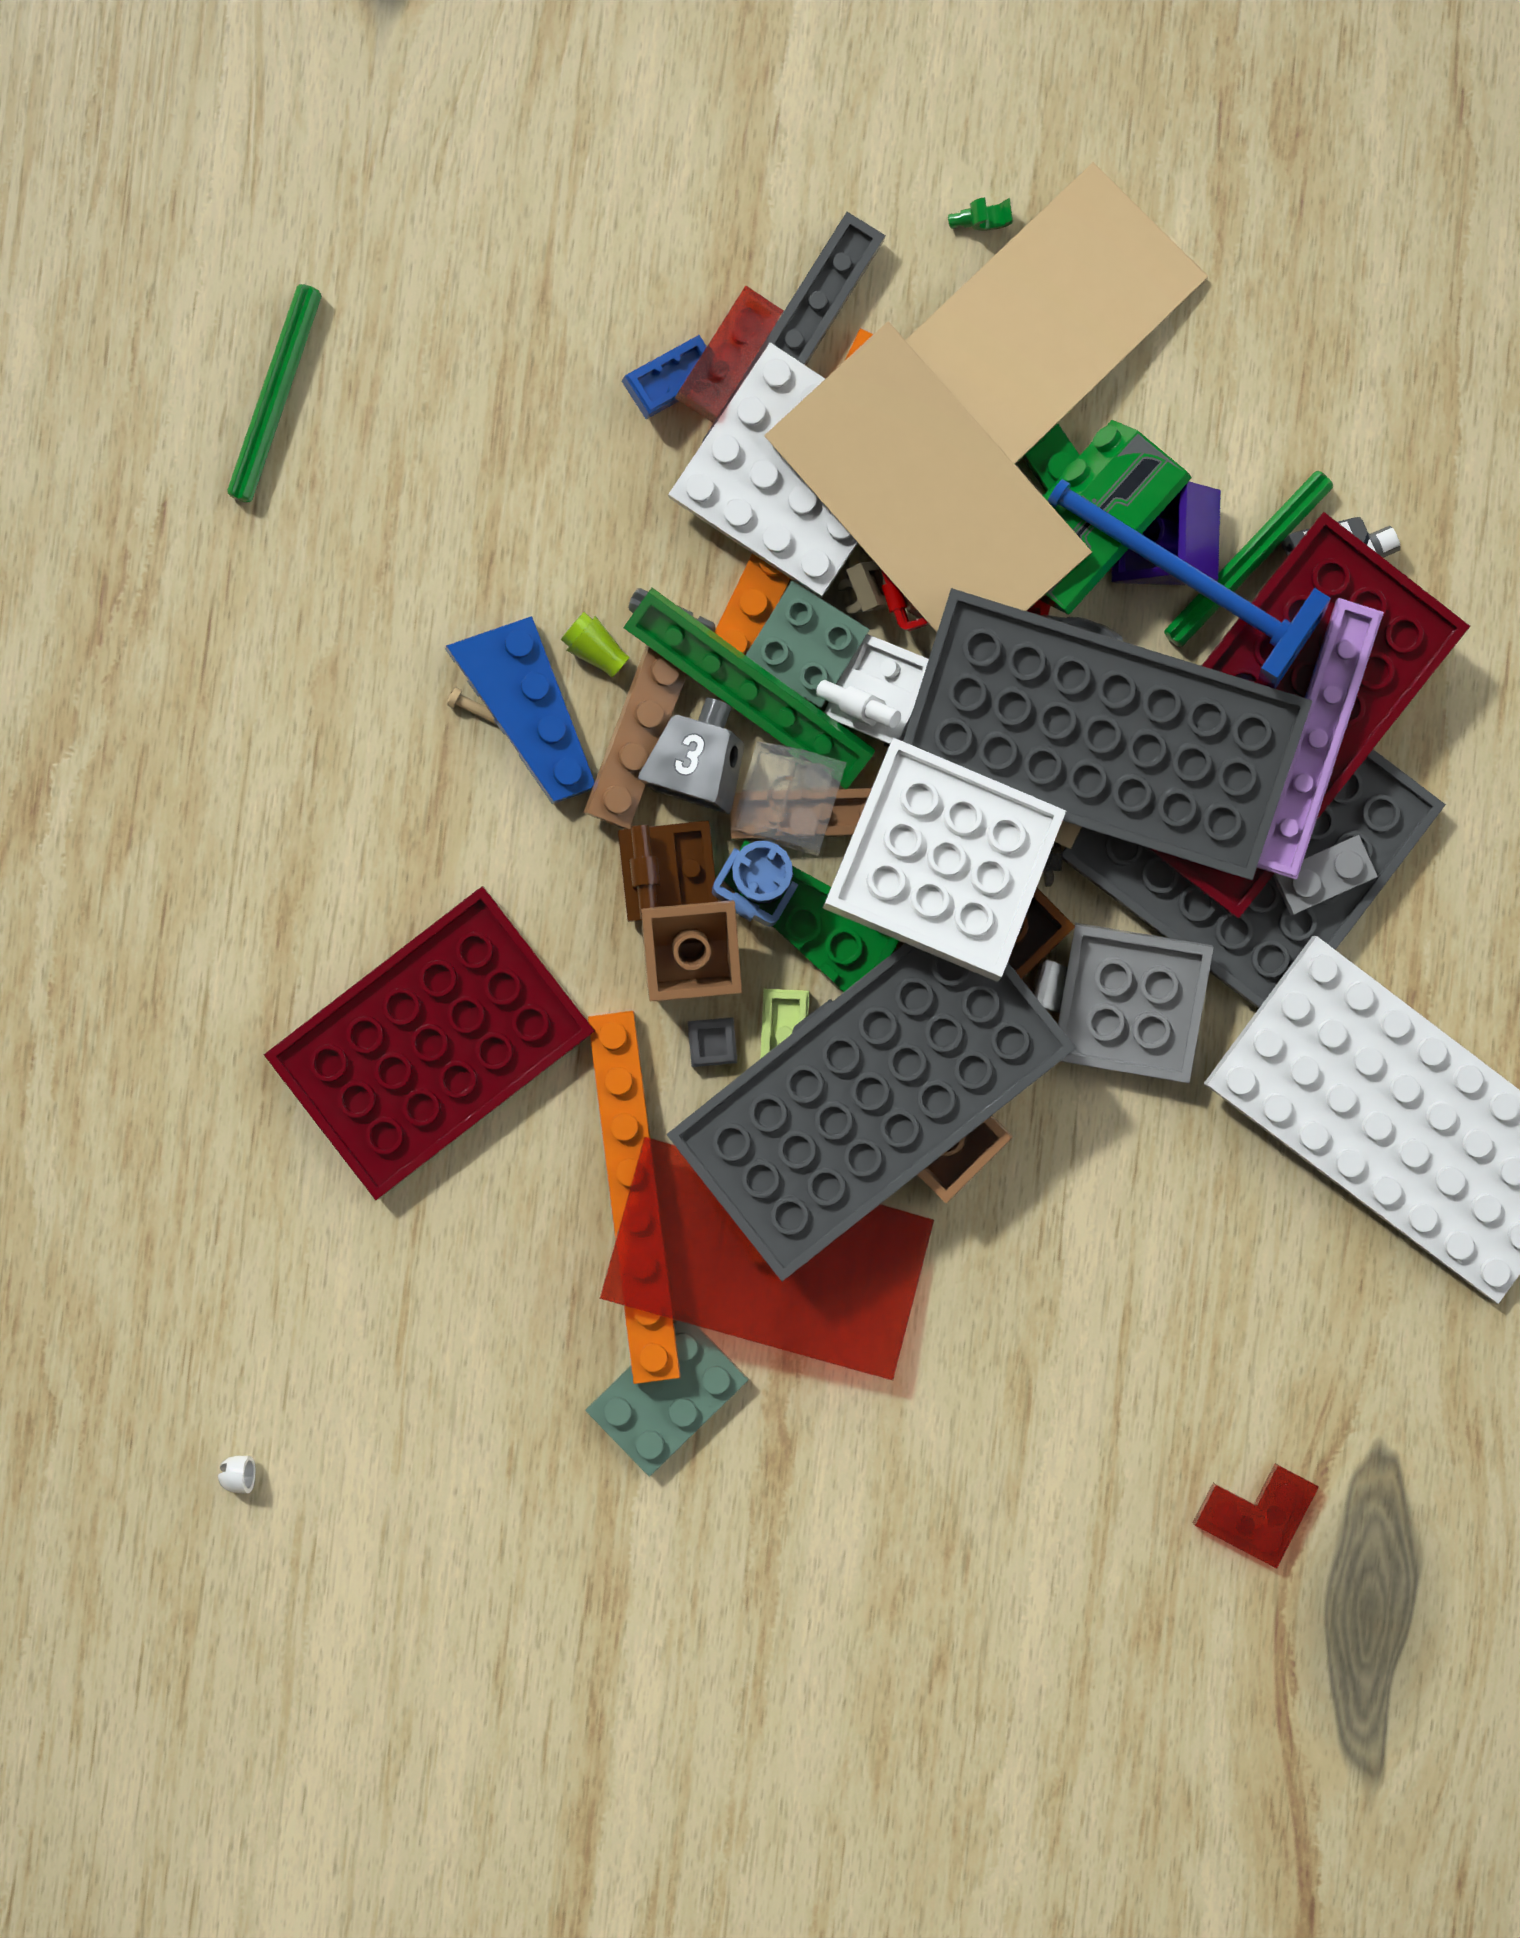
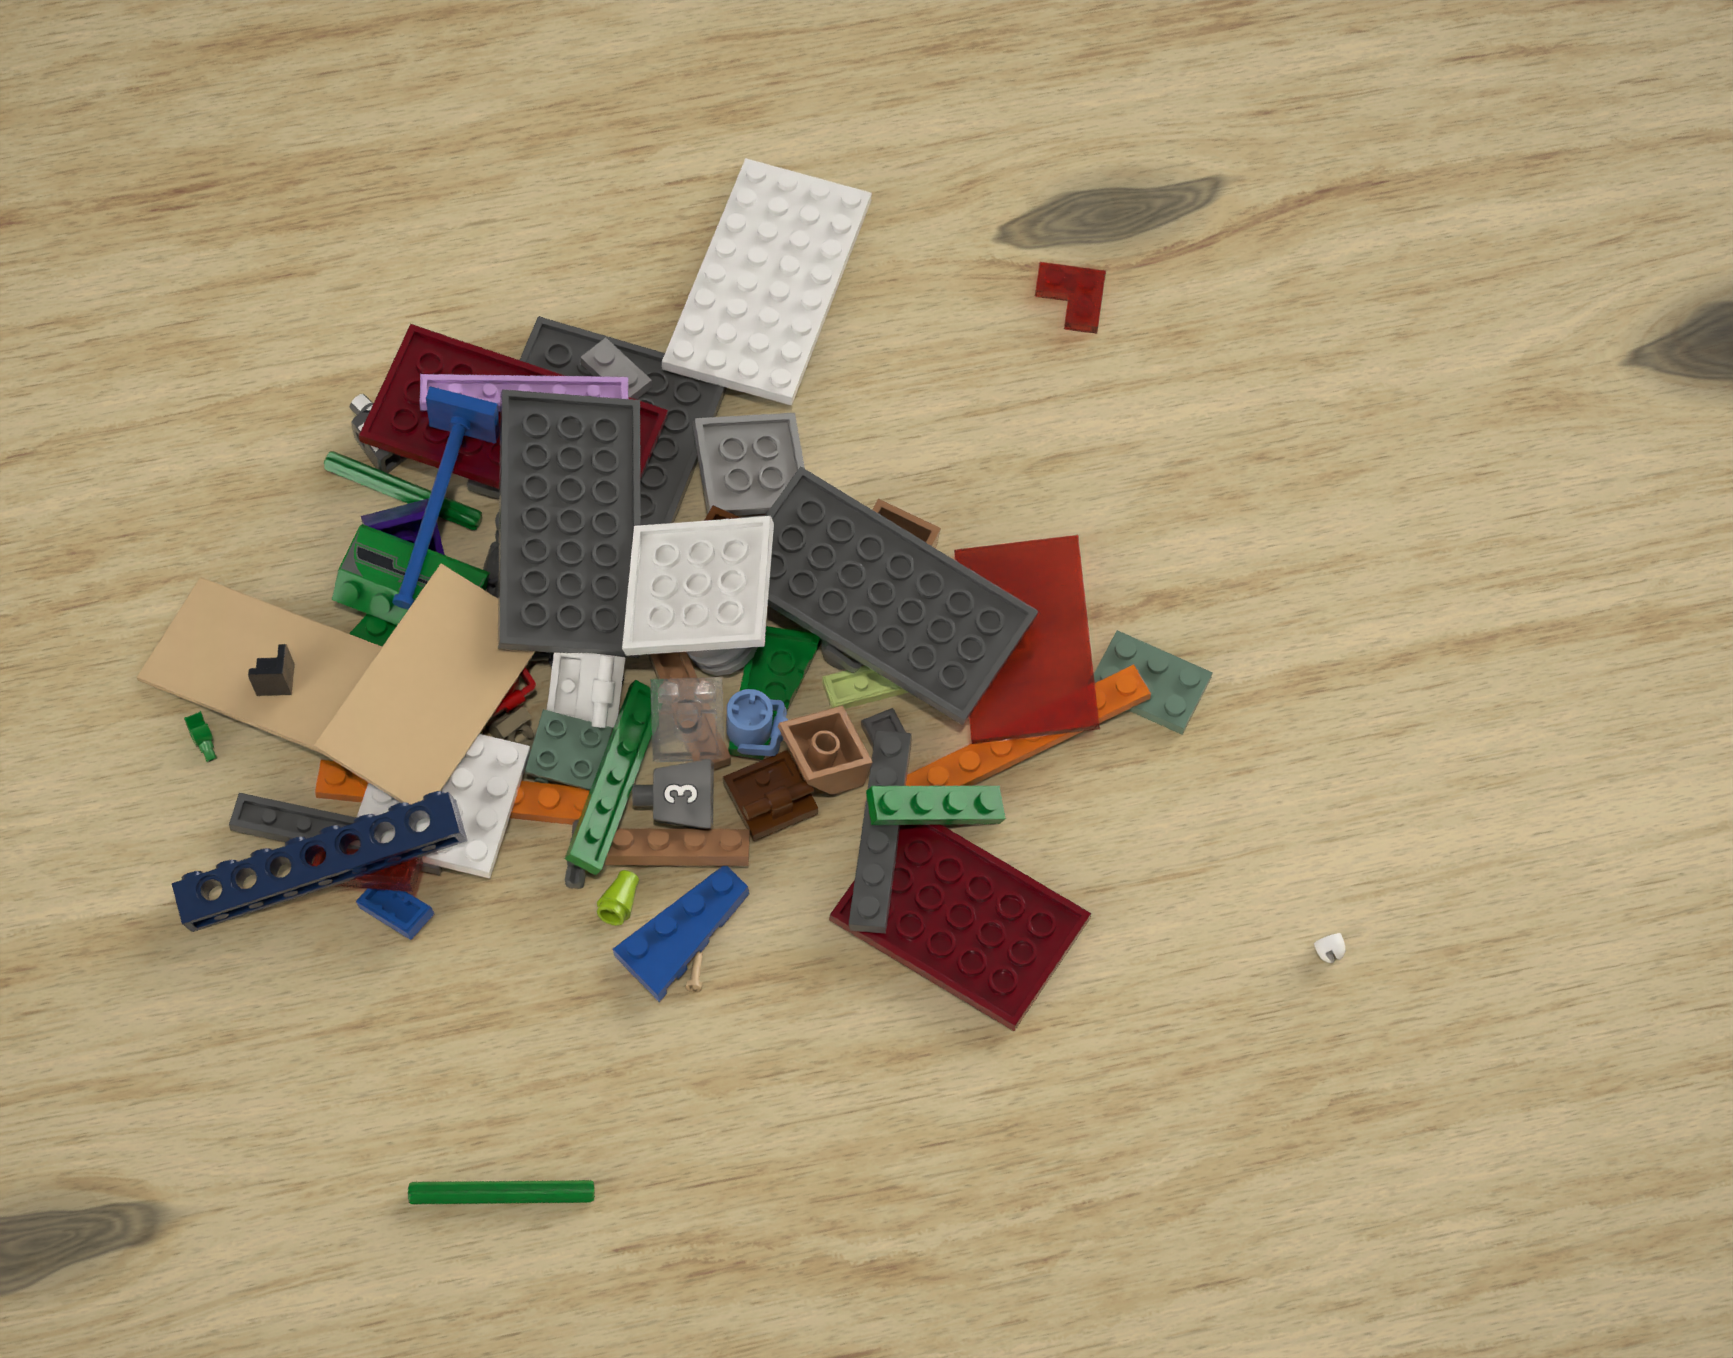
camera: 110 degrees left, 25 degrees down
none -> dark blue brick [171,791,468,932]
none -> black panel [248,644,295,696]
none -> dark grey plate [849,731,912,933]
none -> plate [866,786,1006,825]

